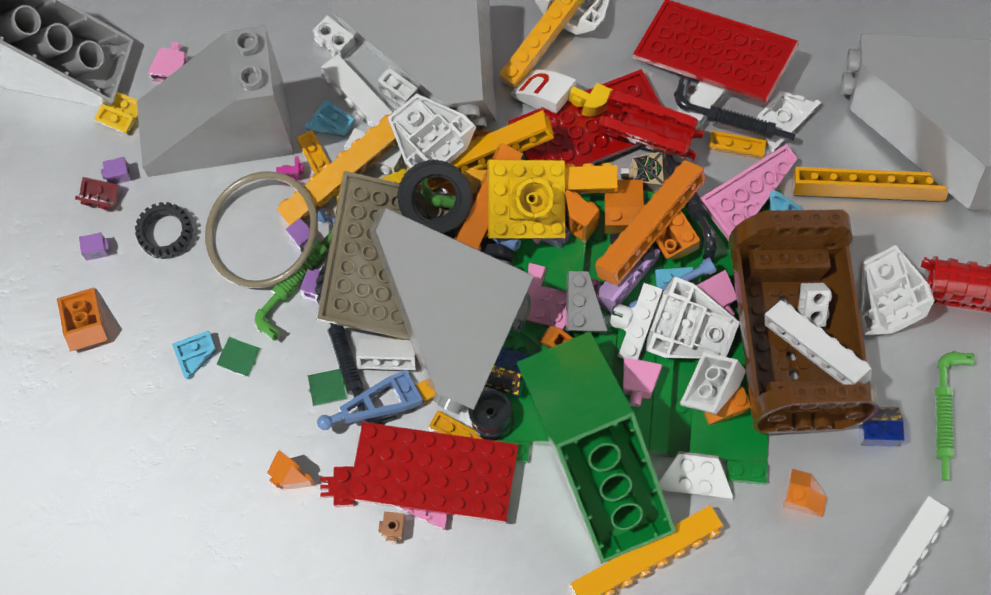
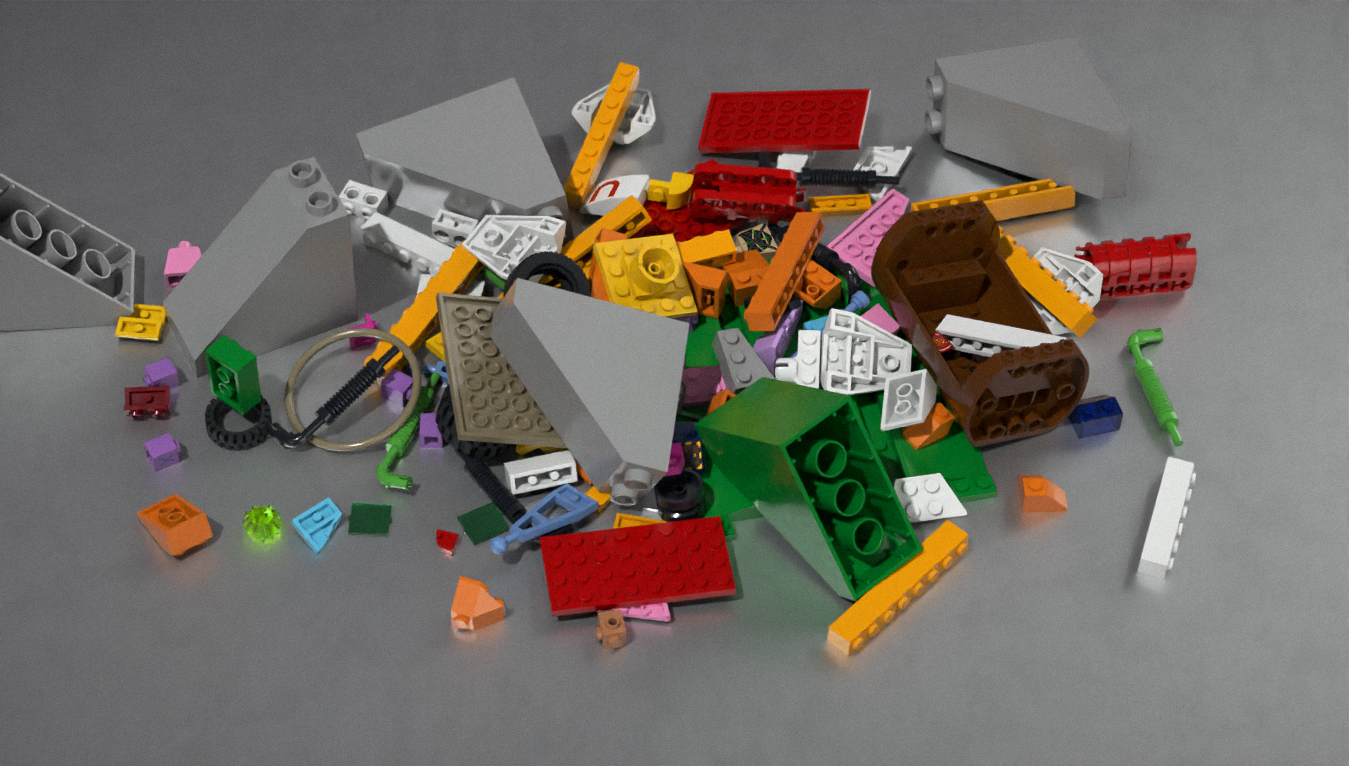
camera: 25 degrees left, 20 degrees down
light orange tile [296,130,330,175] -> none
medium azure wing [305,99,356,136] -> none
red hinge [320,466,354,507] -> none
white brick [798,283,832,327] -> none
none -> green brick [205,335,262,415]
none -> clear neon green gear [243,503,282,543]
none -> black piece [268,345,400,448]
none -> red tile [436,529,459,556]
none -> dark pink bracket [664,442,686,476]
none -> red tile [931,330,953,353]
none -> light orange brick [997,226,1098,338]

